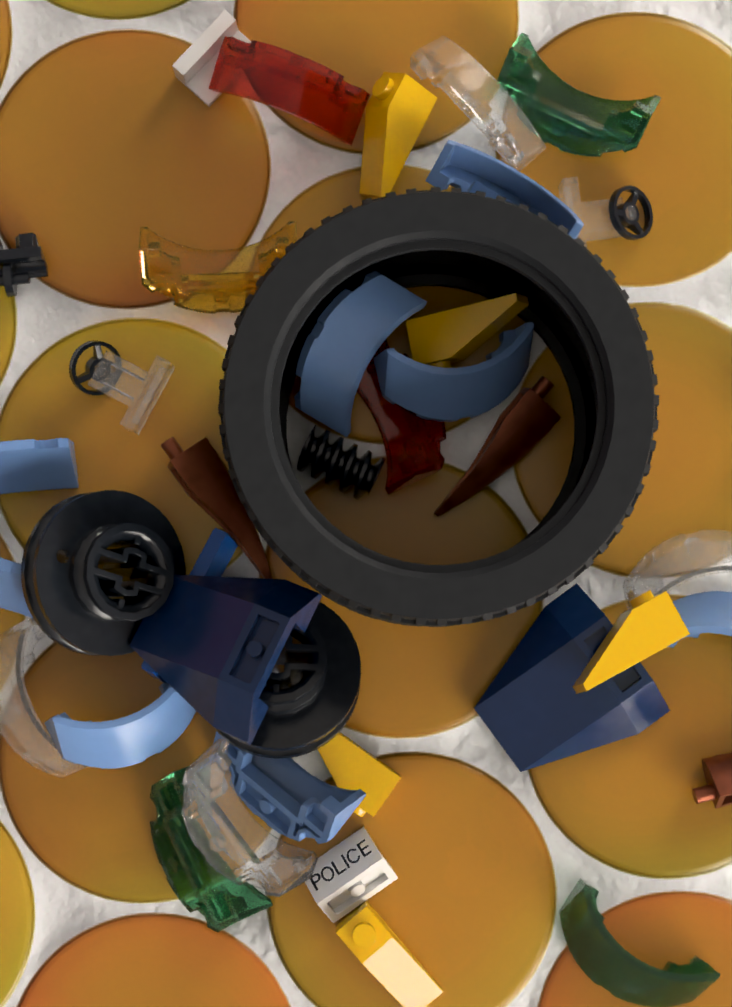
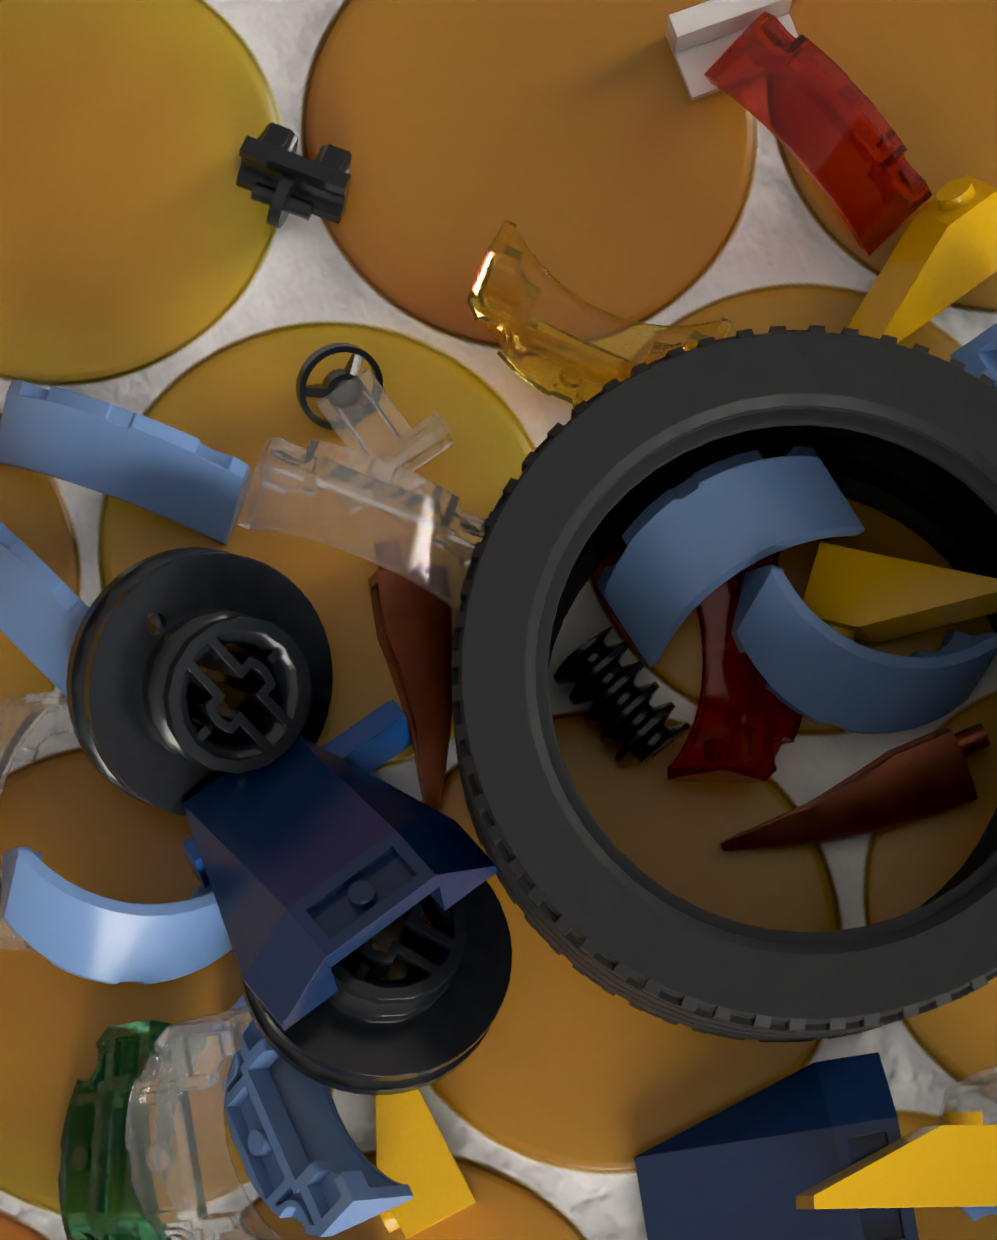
camera: 30 degrees right, 5 degrees down
none -> clear windscreen [237,437,487,612]

